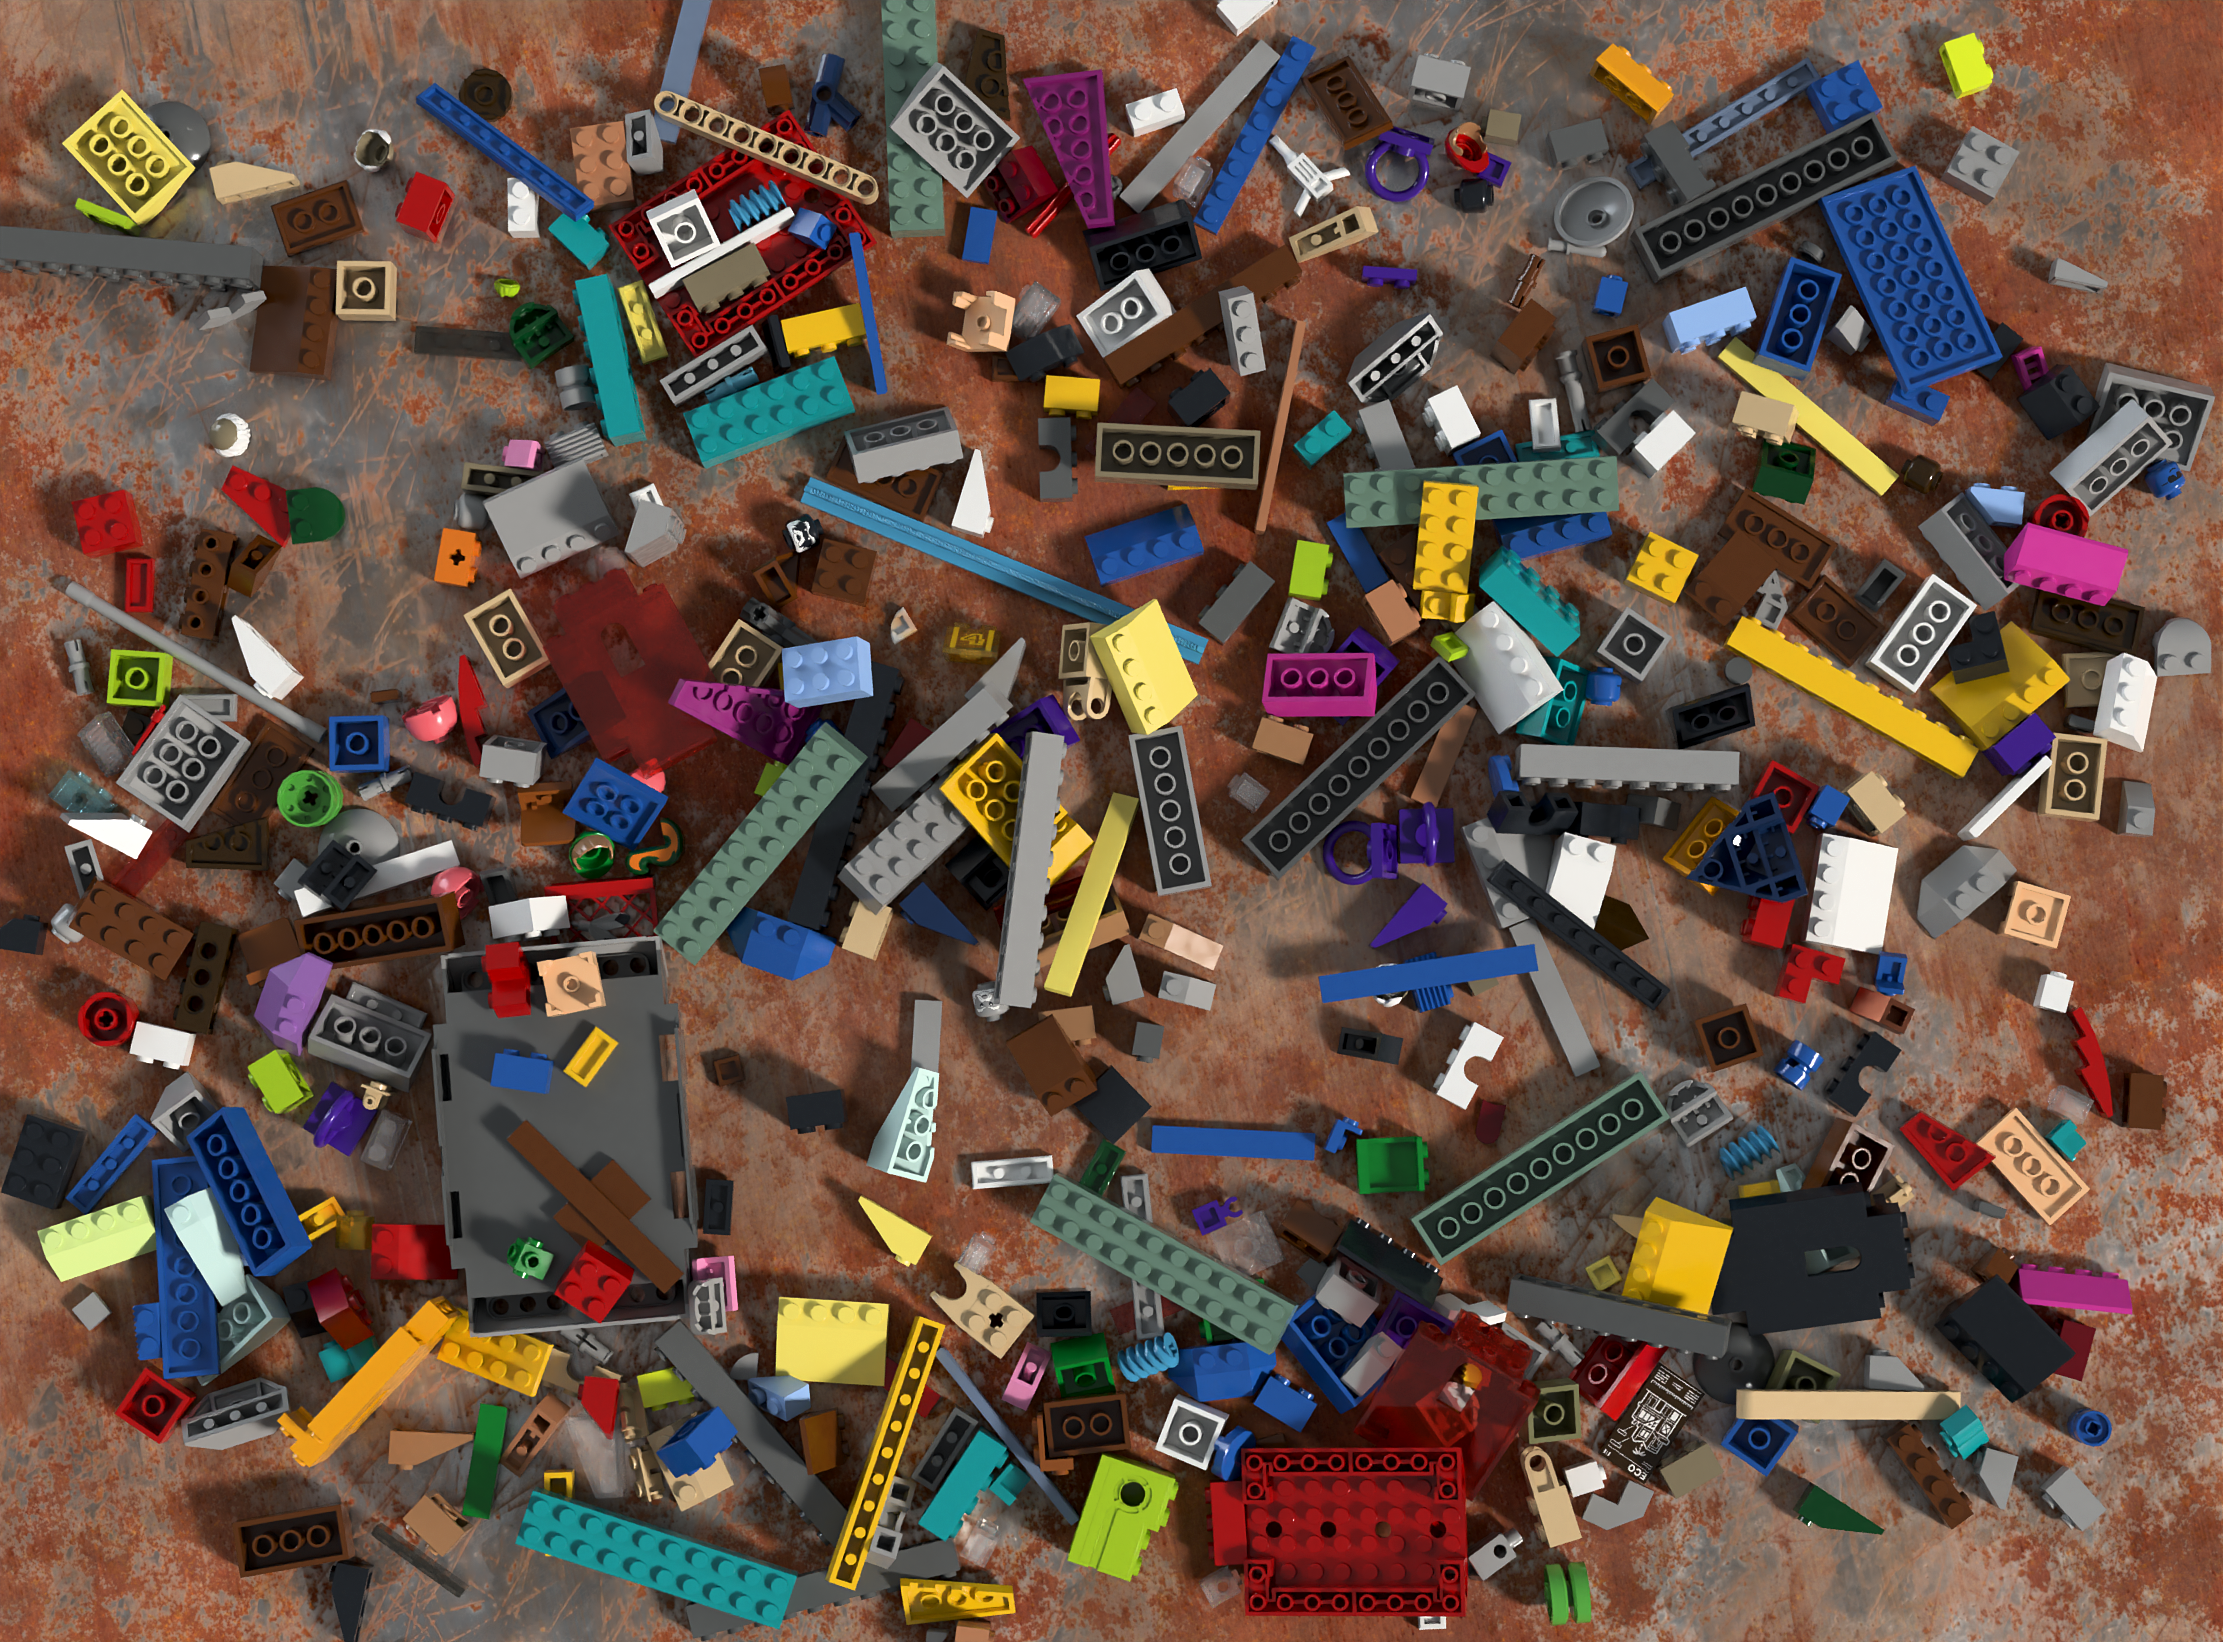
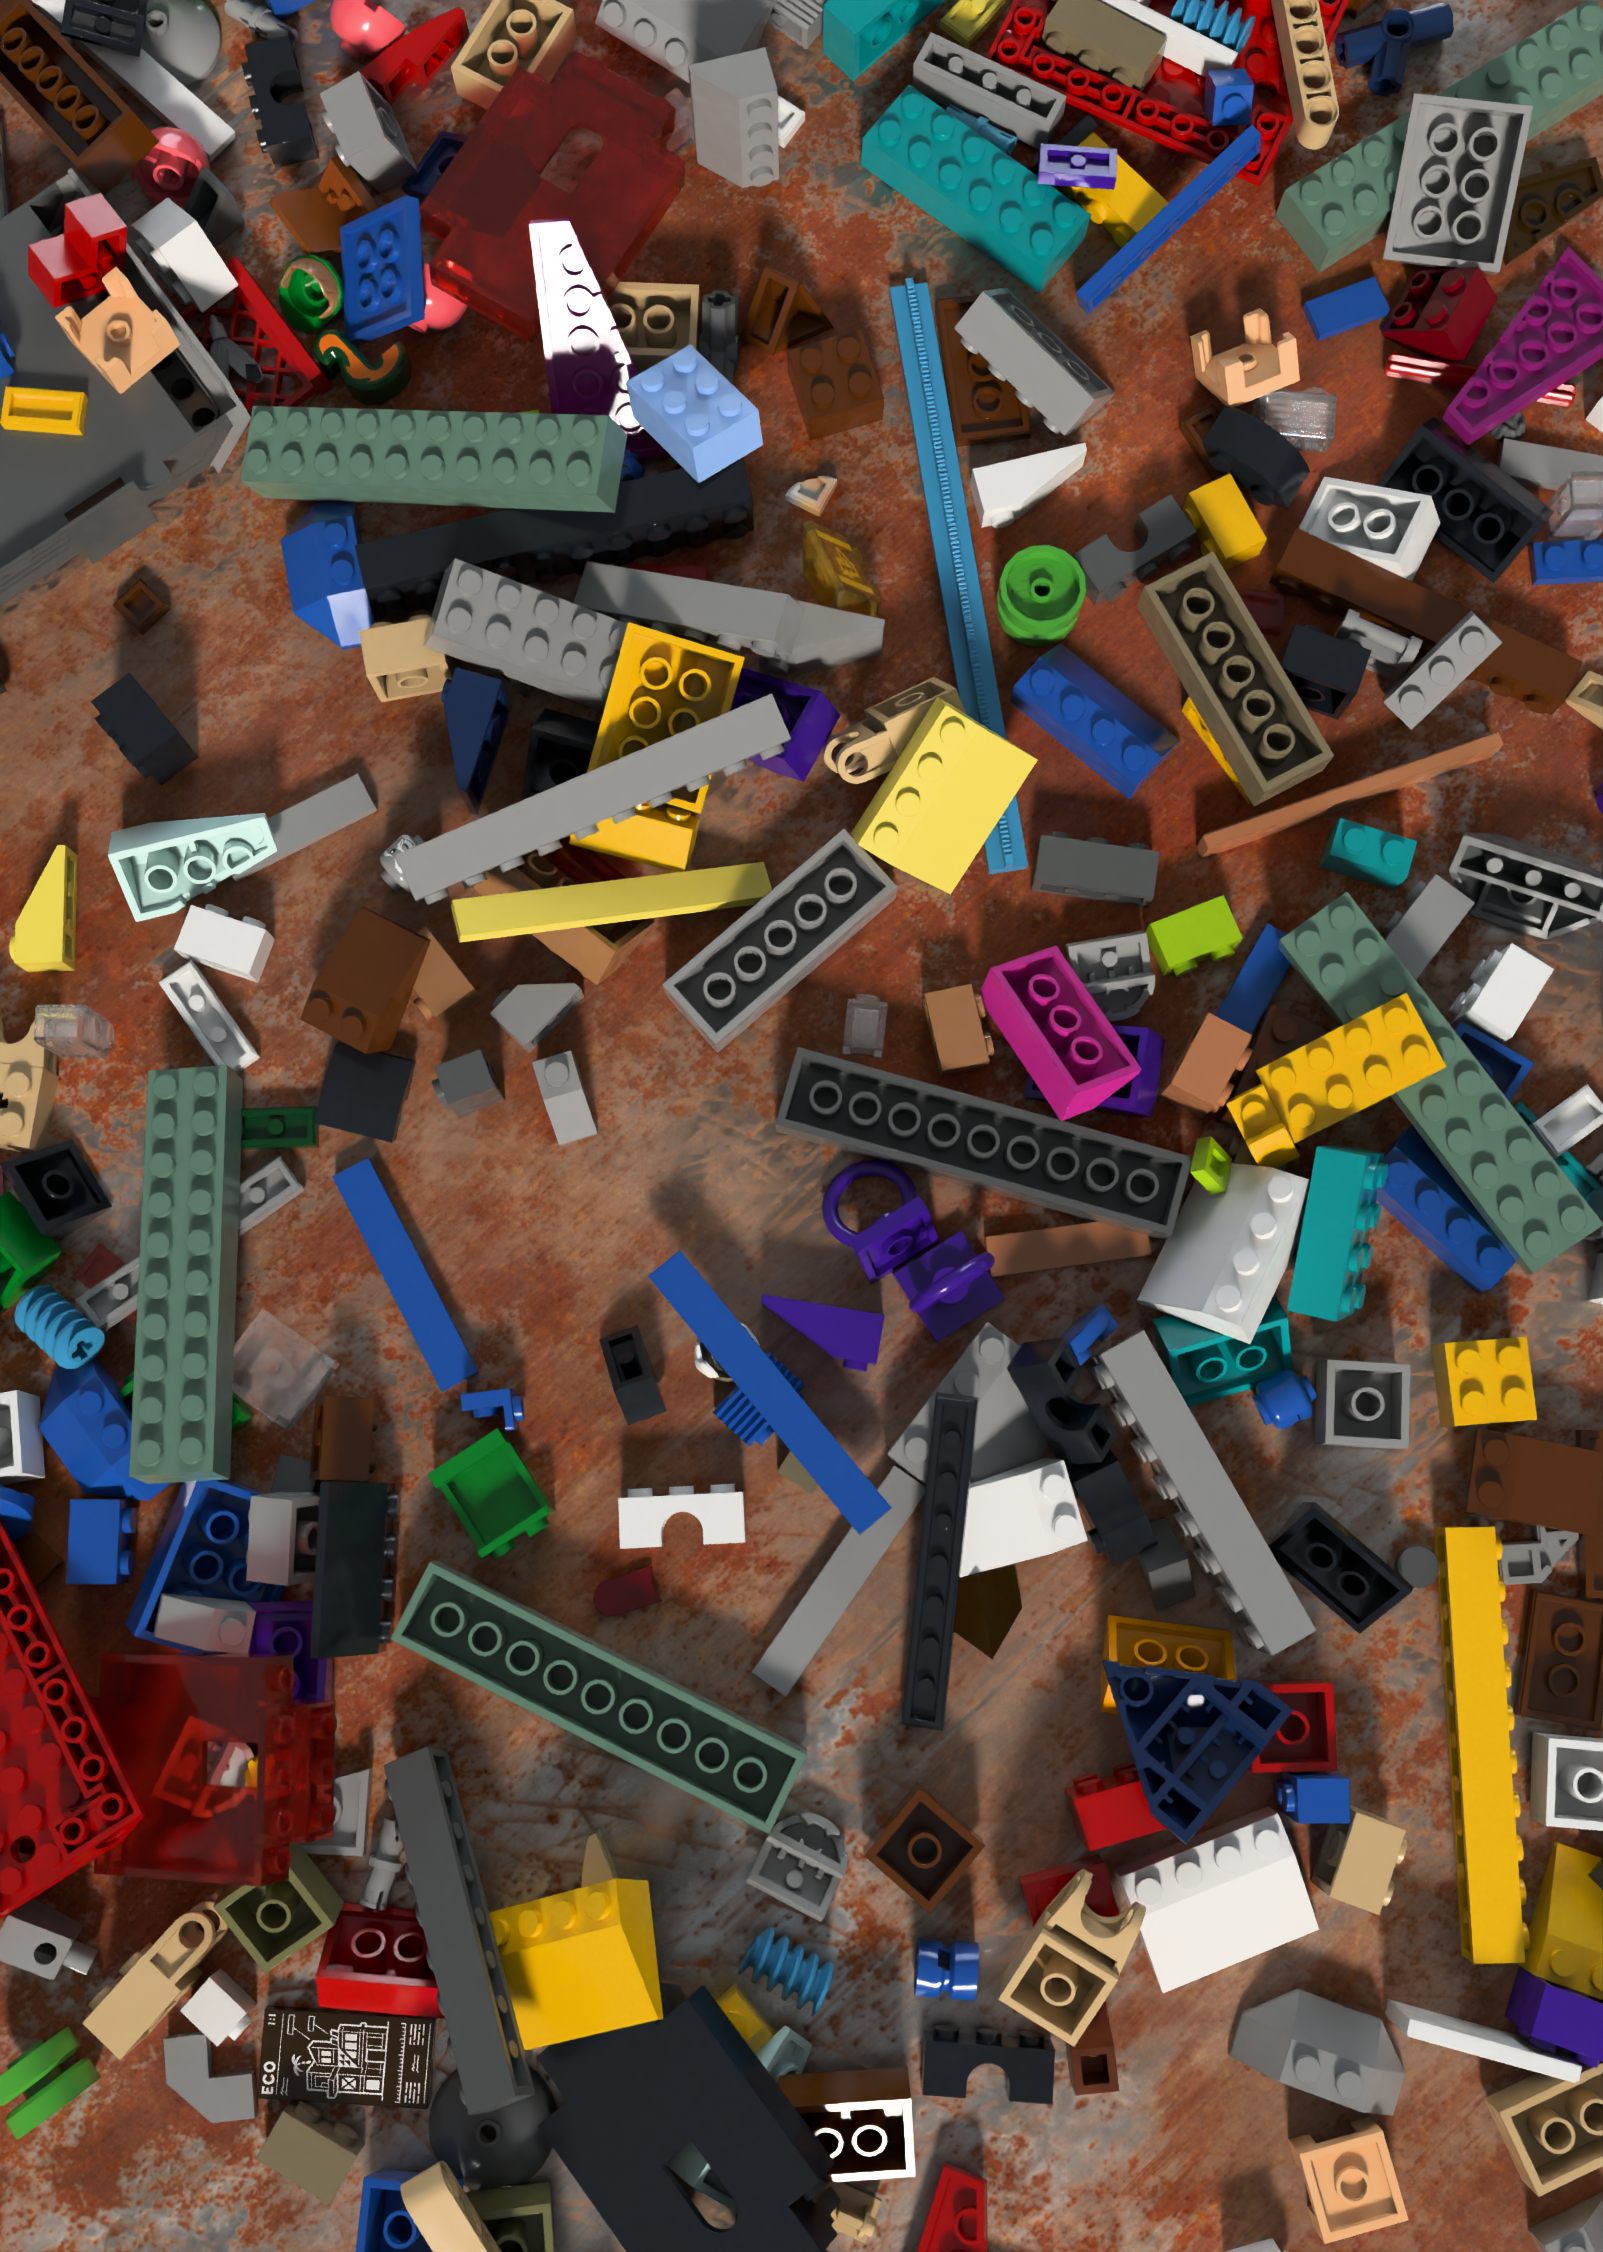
camera: 60 degrees right, 5 degrees down
black head [782,514,824,553] -> none
slope [1138,913,1223,970] -> none
dark purple plate [1192,1196,1243,1236] -> none
white tile [1432,1293,1507,1326] -> none
light yellow tile [1584,1255,1622,1291] -> none
blue bracket [1873,951,1908,996] -> none
none -> white brick [174,904,275,983]
none -> bright green wheel [995,545,1086,647]
none -> tan brick [998,1869,1146,2047]
none -> plate [1038,143,1117,189]
none -> light grey plate [1333,609,1423,682]

